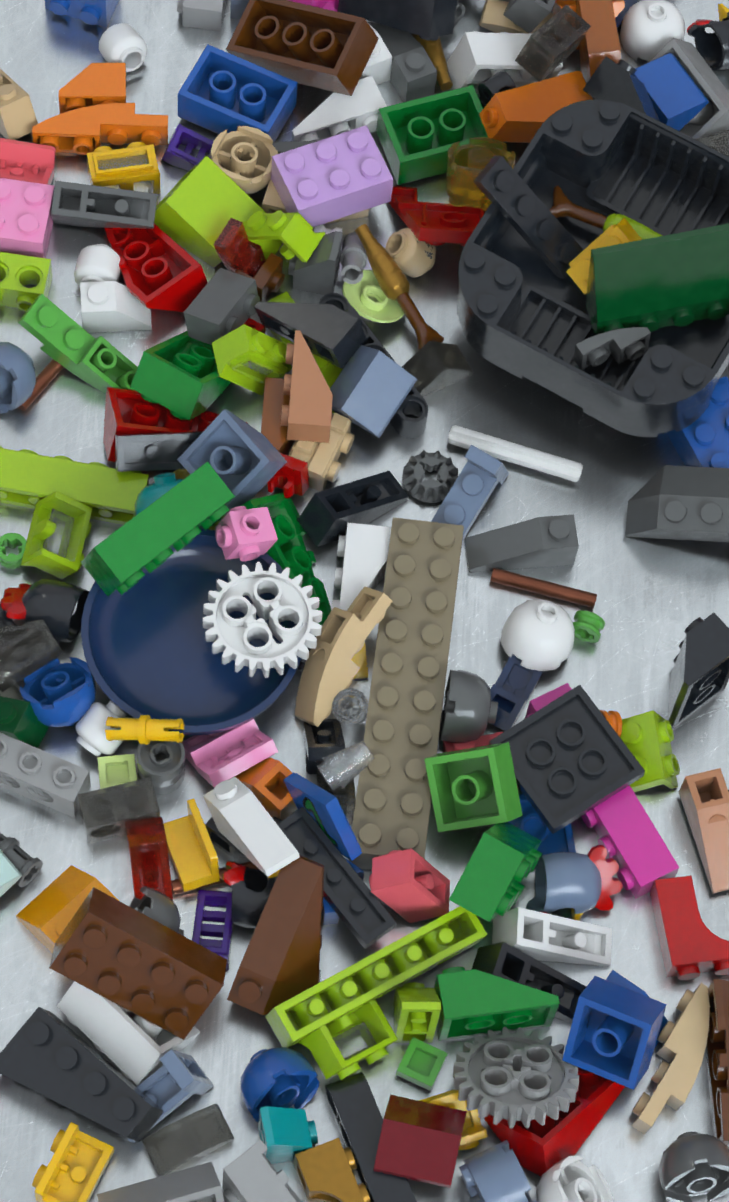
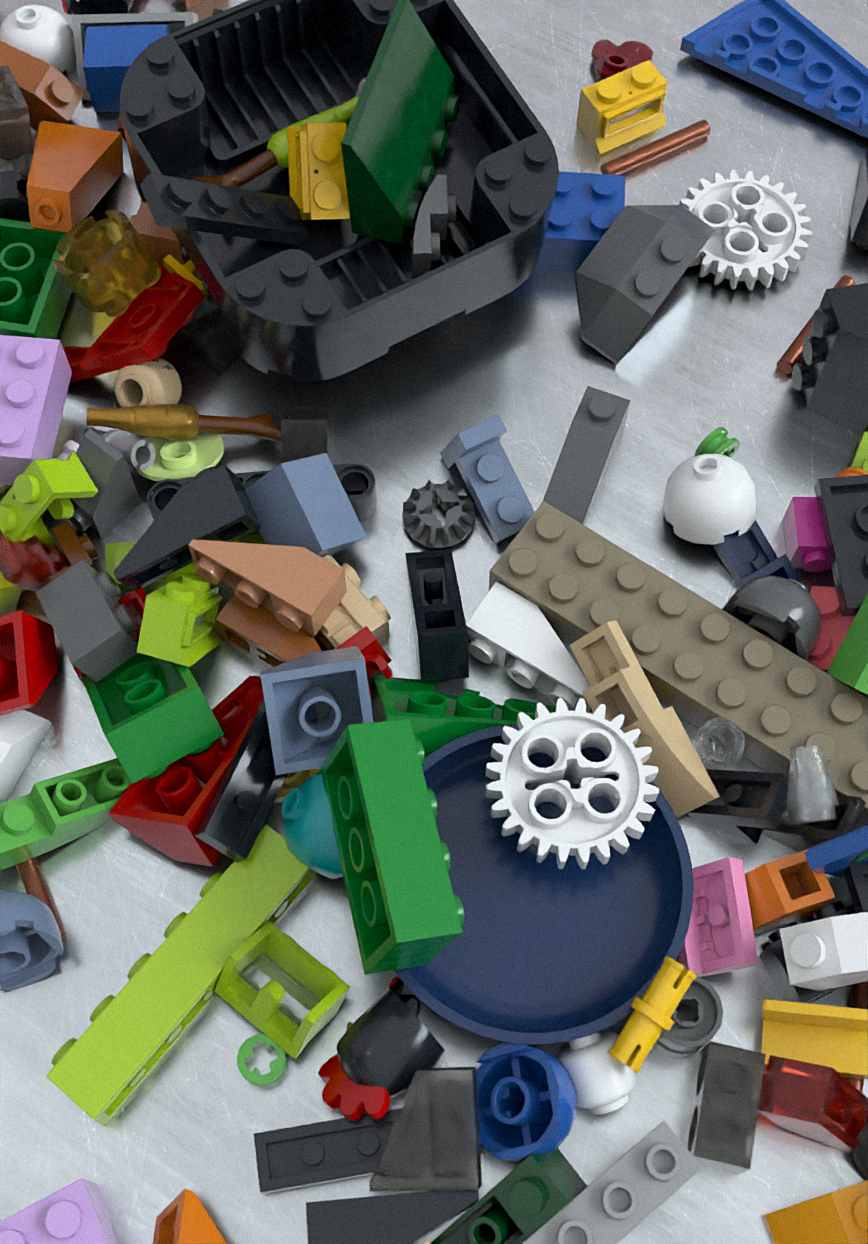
camera: 55 degrees left, 0 degrees up
yellowish green plate [97,754,138,797] -> none
bright pink brick [215,506,278,562] -> none
white axle [448,425,583,482] -> none
copper bar [490,568,597,608] -> none
black slope [583,57,660,121] -> none

